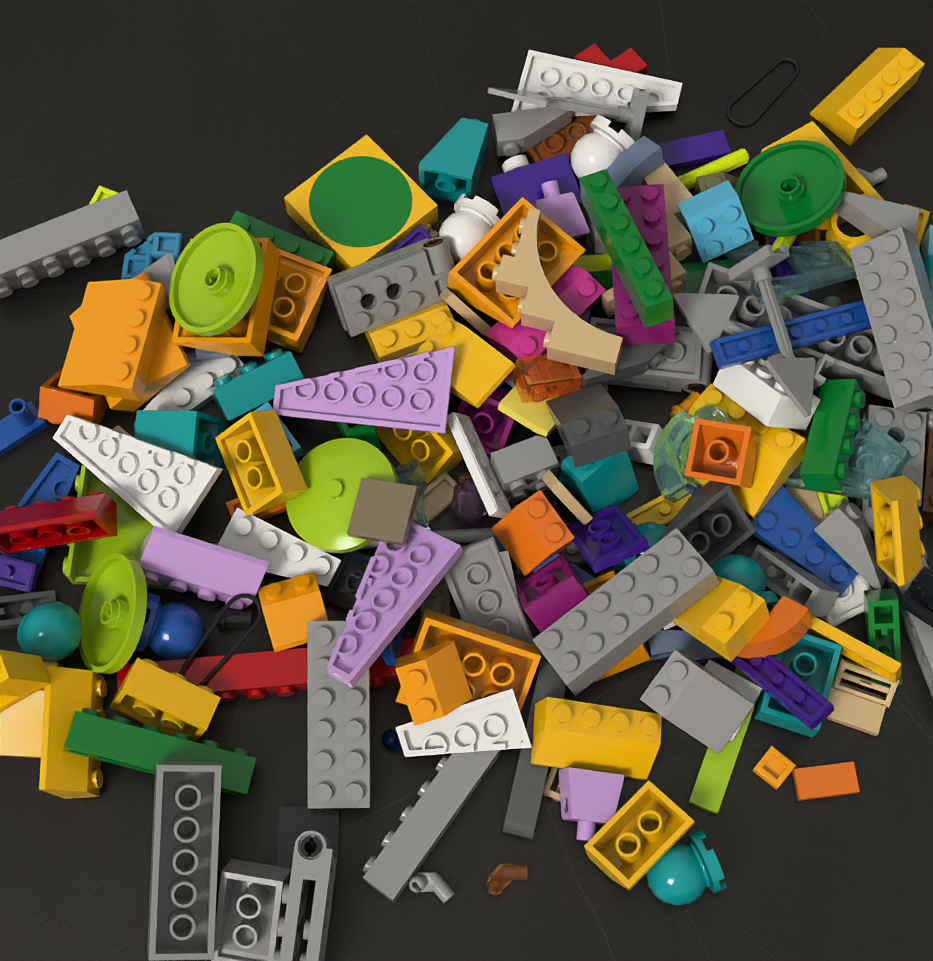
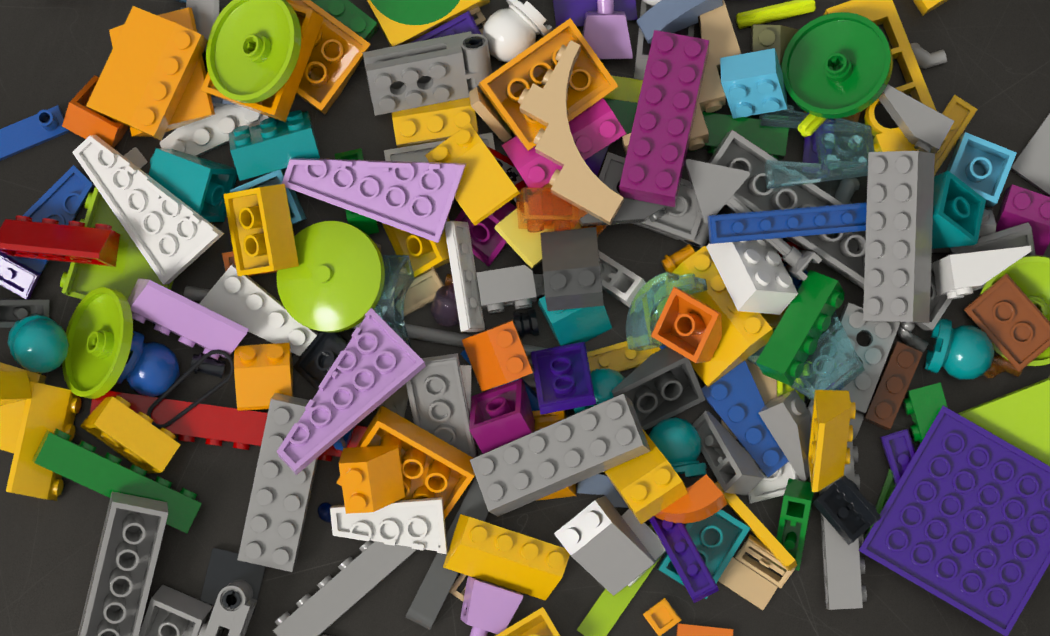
camera: 10 degrees right, 15 degrees up
dark tan tile [347,478,420,546] -> none
tan tile [542,470,593,525] -> none
green brick [580,169,673,328] -> none
light grey piece [727,245,816,417] -> none

